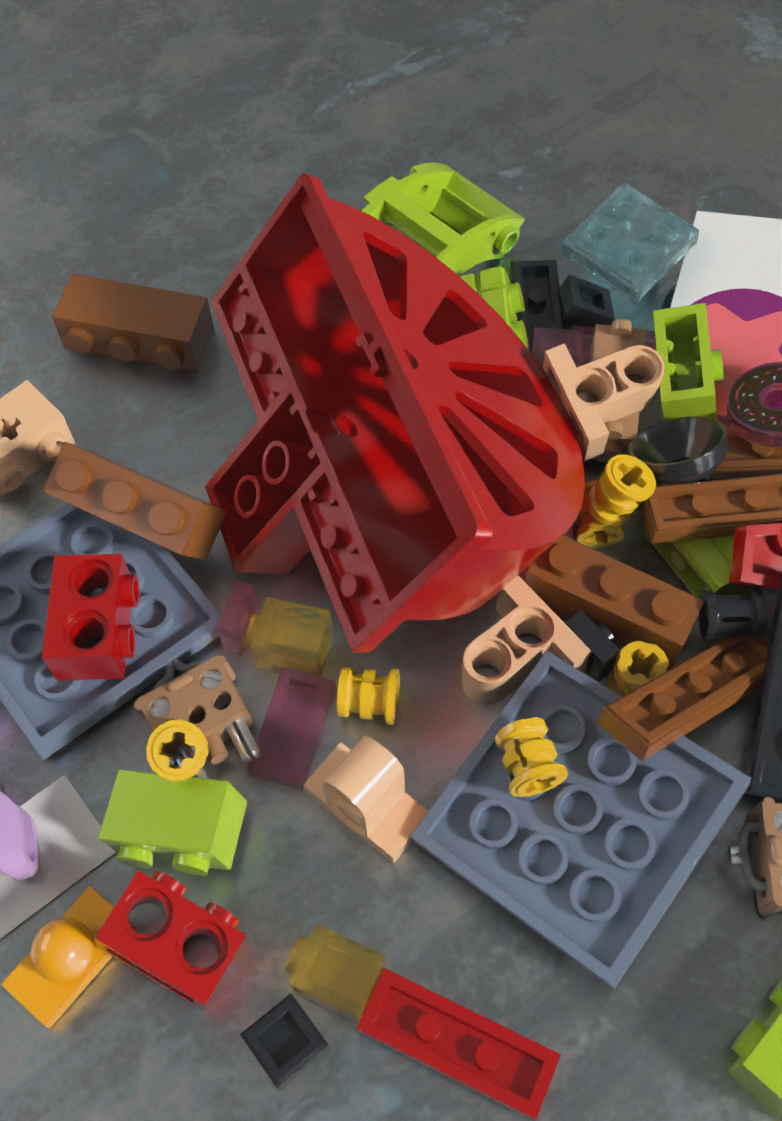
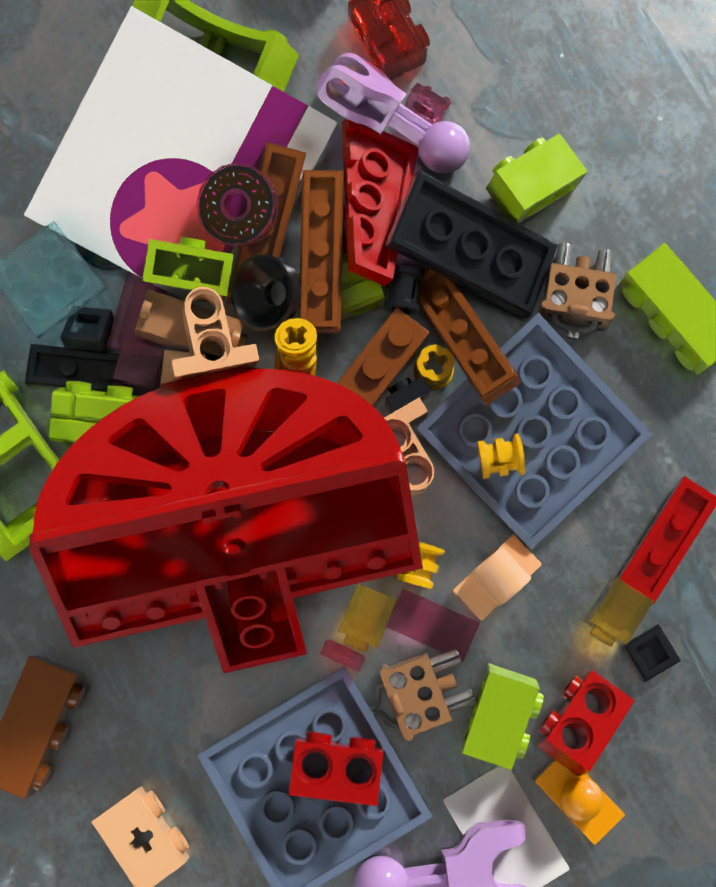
camera: 85 degrees left, 20 degrees up
dark orange brick [43,442,227,560] -> none
yellow bush [146,720,209,781] -> none

